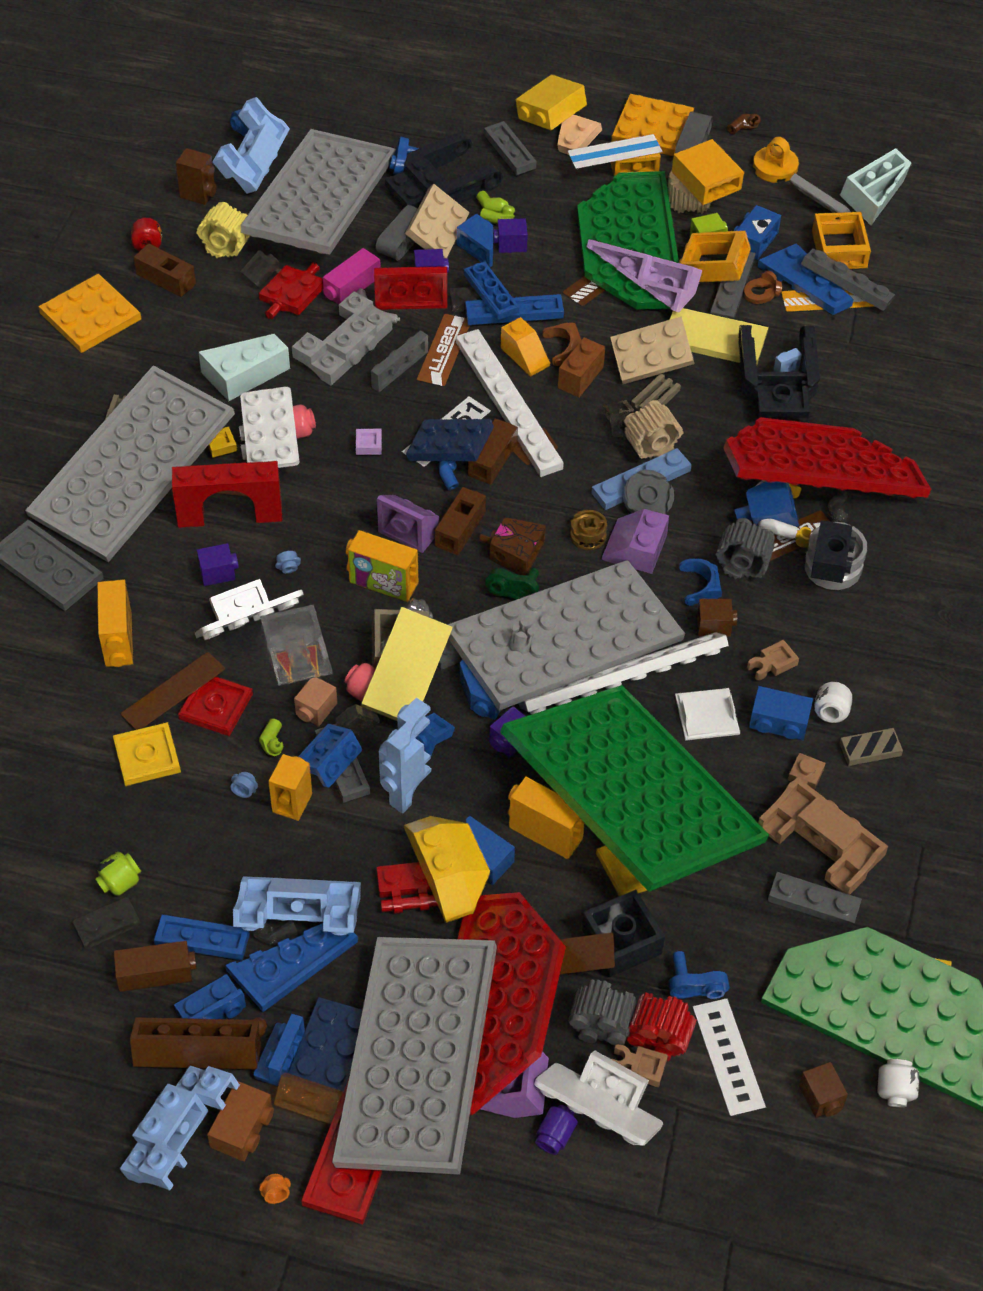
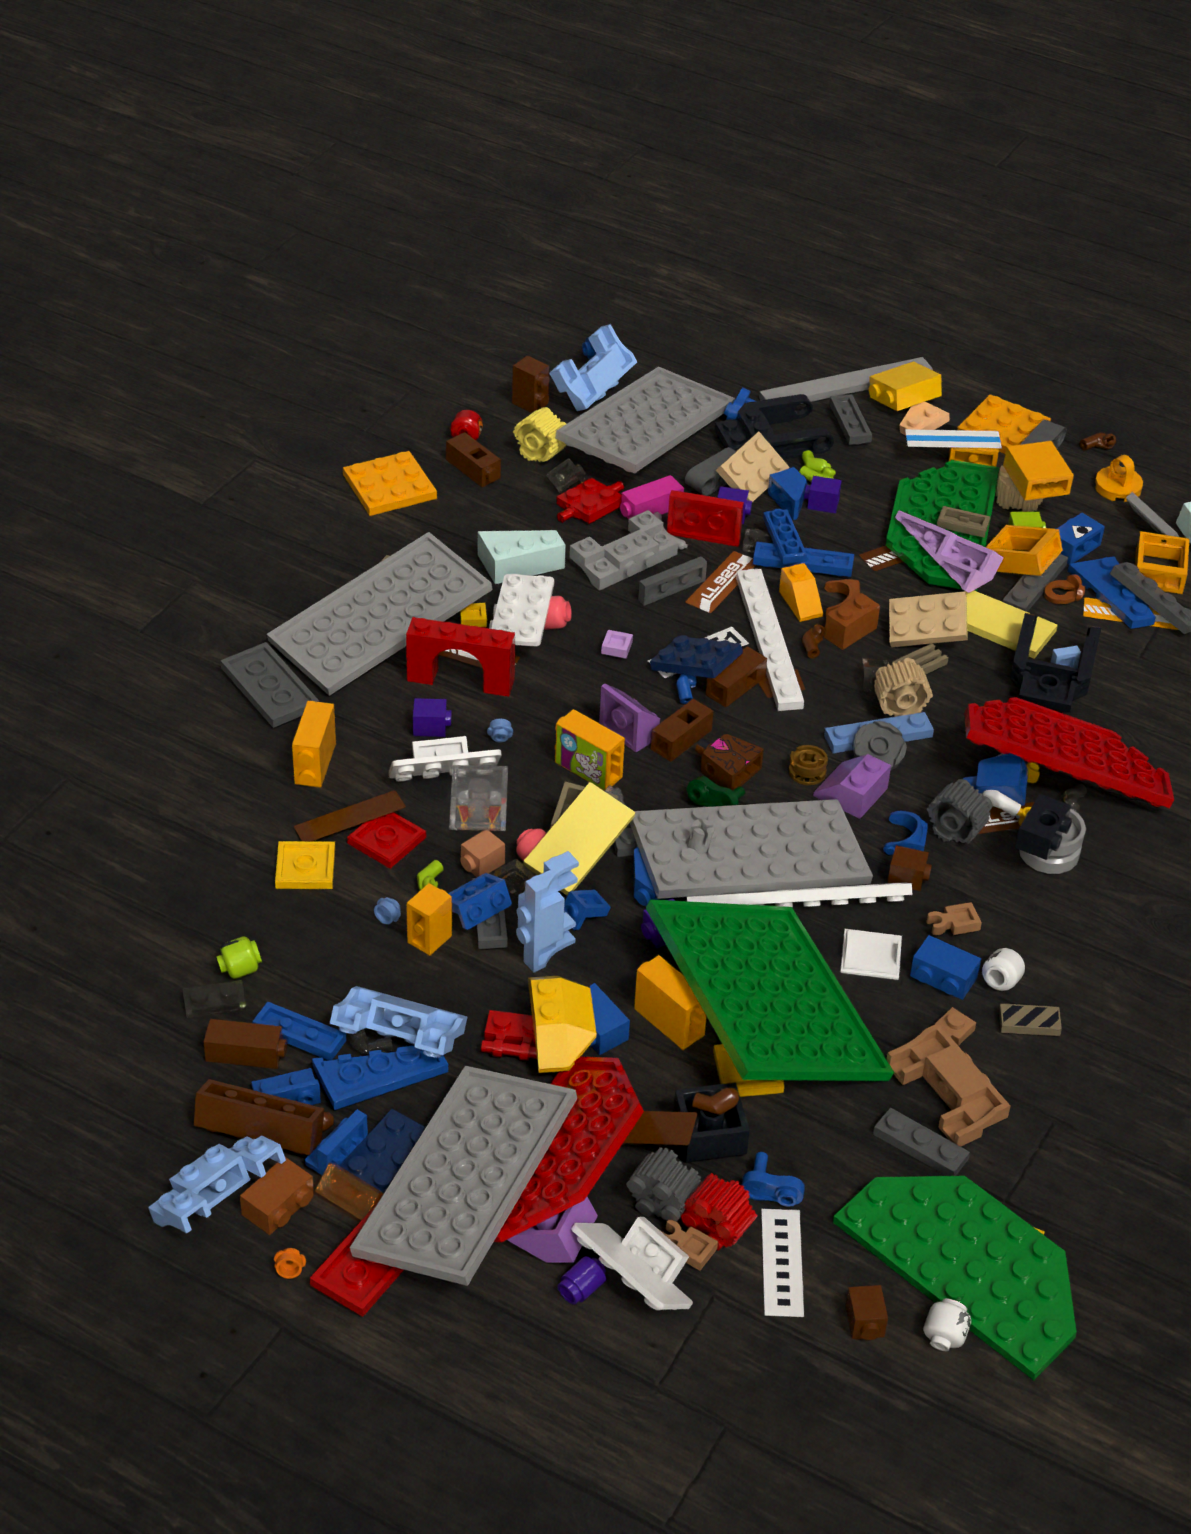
camera: 15 degrees right, 10 degrees down
none -> reddish brown arm [692,1087,739,1115]
none -> light grey tile [759,357,933,404]
none -> reddish brown arm [802,624,826,658]
none -> dark tan tile [937,506,990,538]

